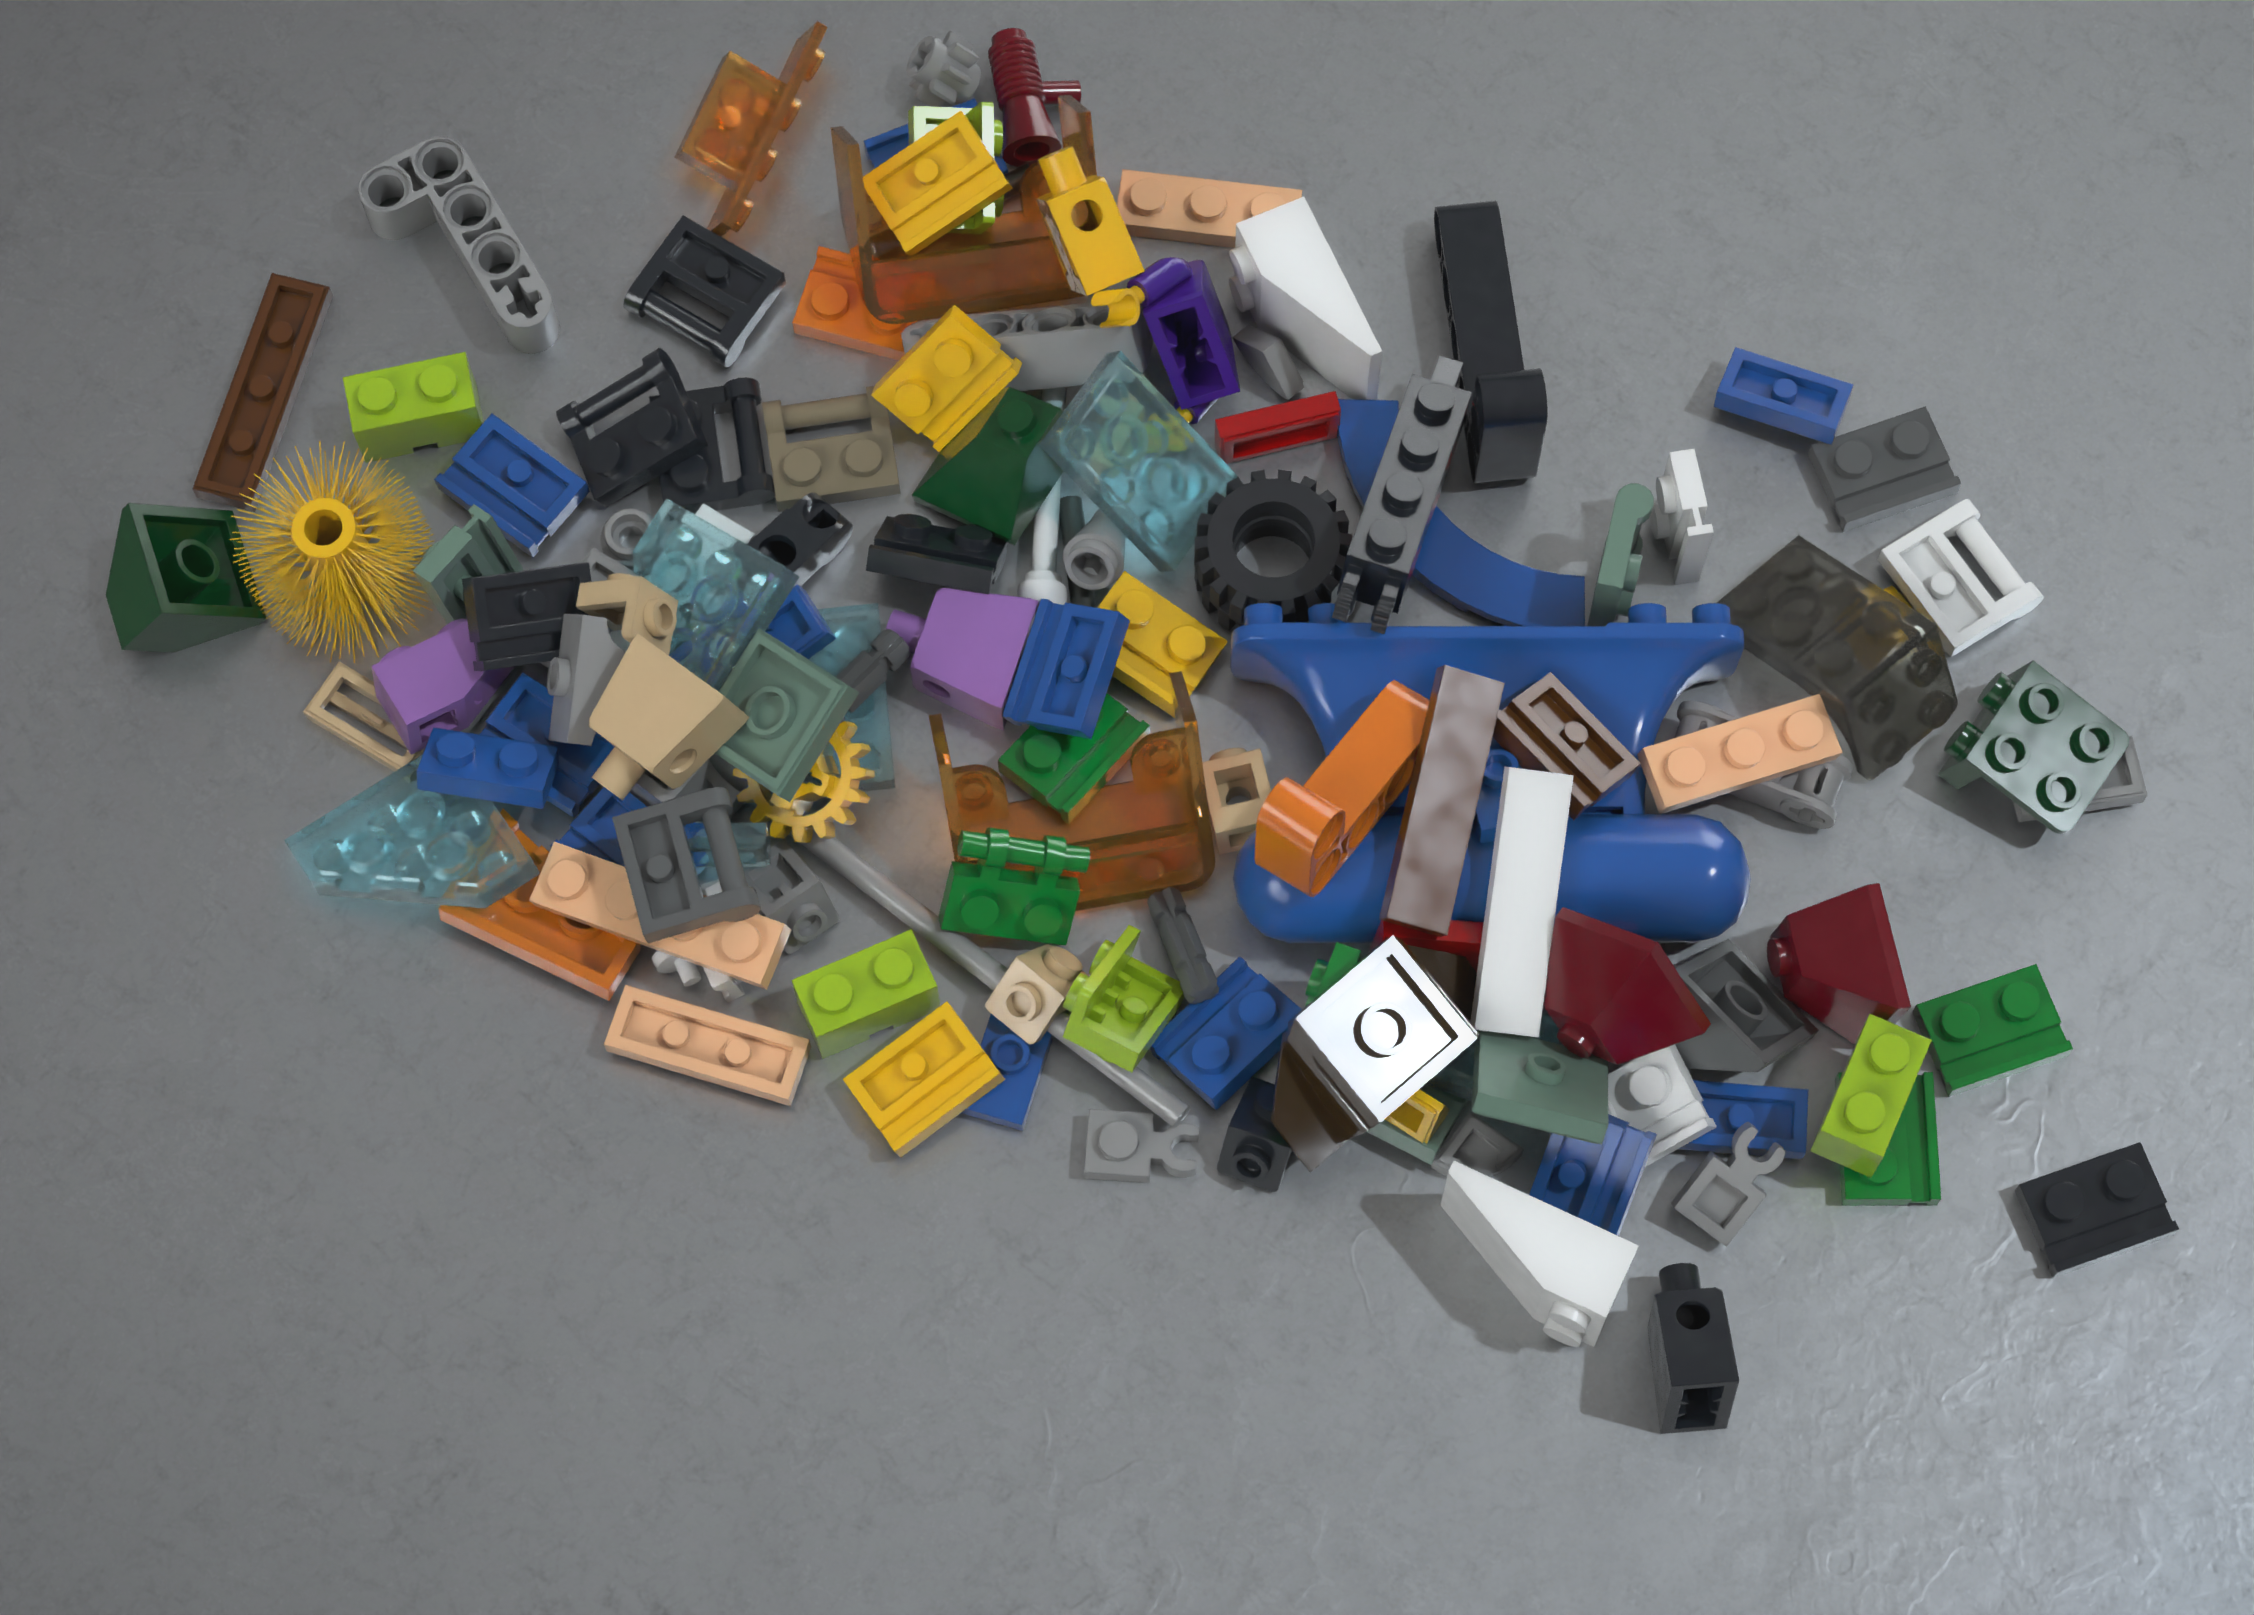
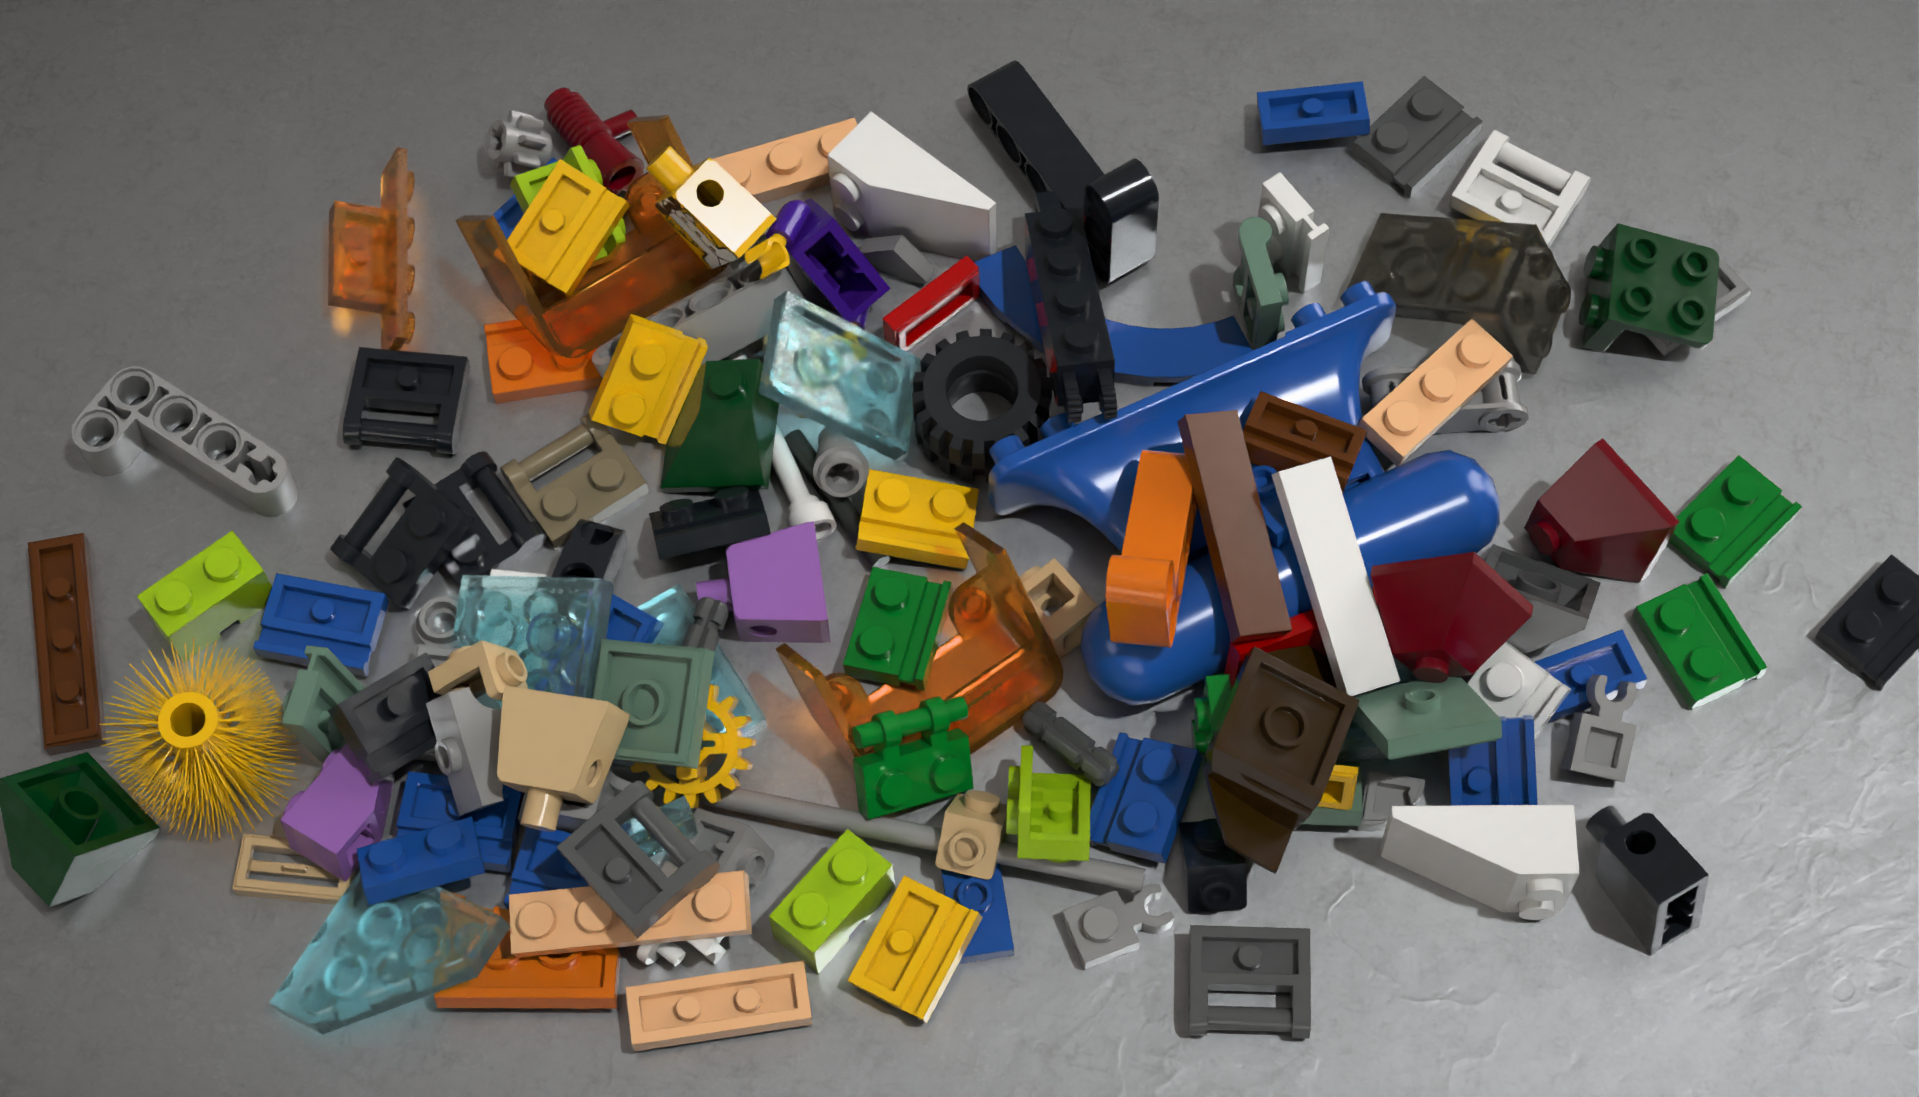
camera: 25 degrees left, 5 degrees down
blue plate [1002,598,1130,739] -> none
lime brick [1810,1014,1932,1177] -> none
none -> dark grey plate [1188,925,1311,1039]

